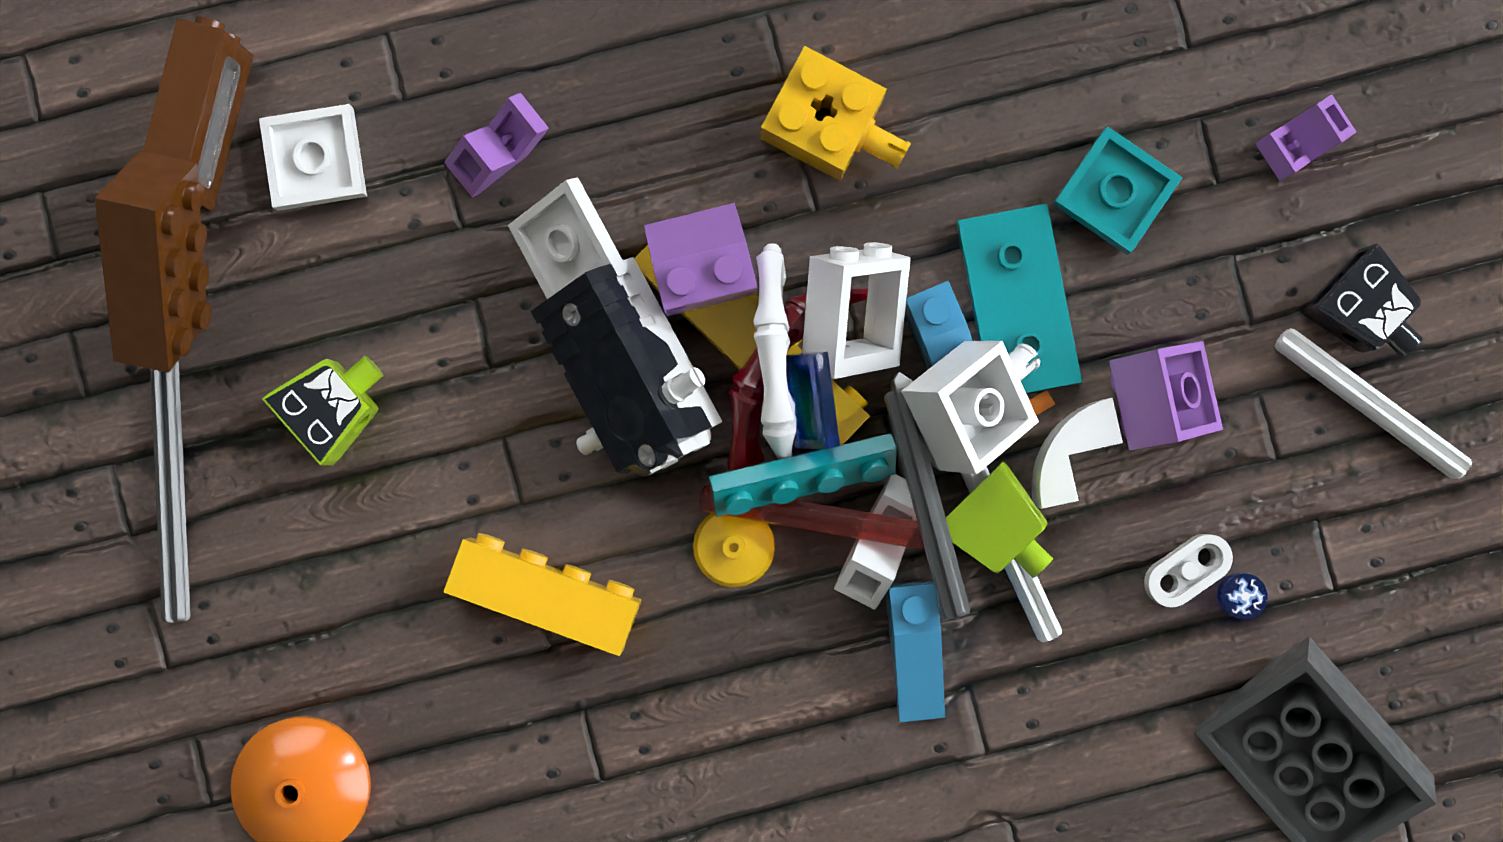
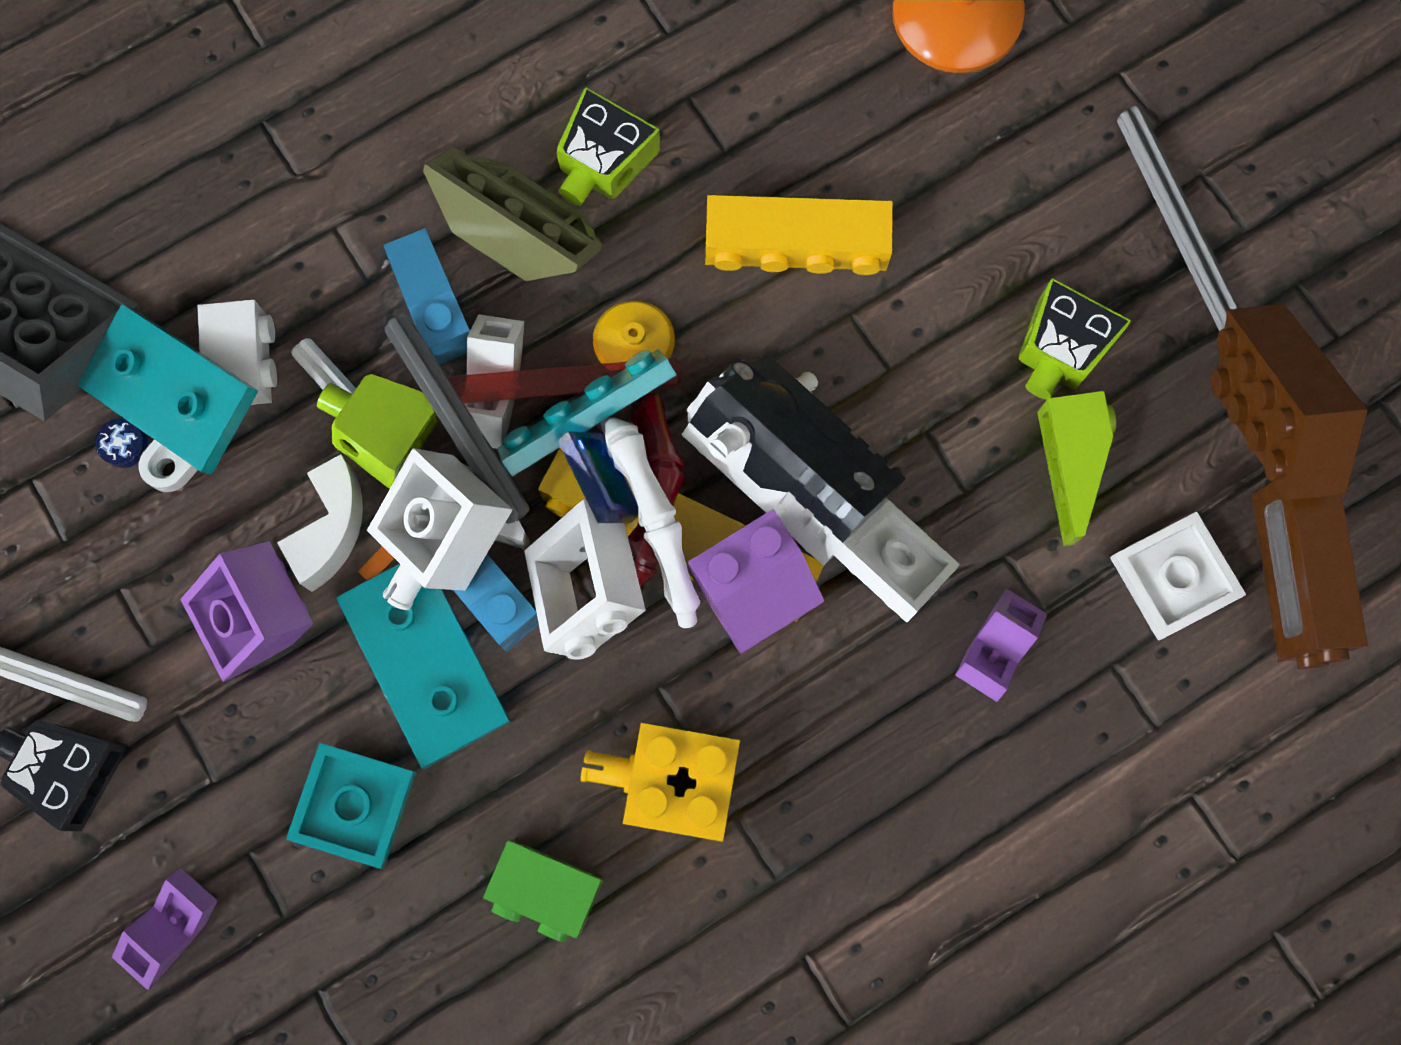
camera: 165 degrees right, 10 degrees down
none -> teal plate [77,304,259,475]
none -> white brick [198,300,277,405]
none -> olive wedge [423,146,603,281]
none -> bright green brick [483,840,604,943]
none -> torso [557,87,660,206]
none -> lime slope [1037,391,1116,546]

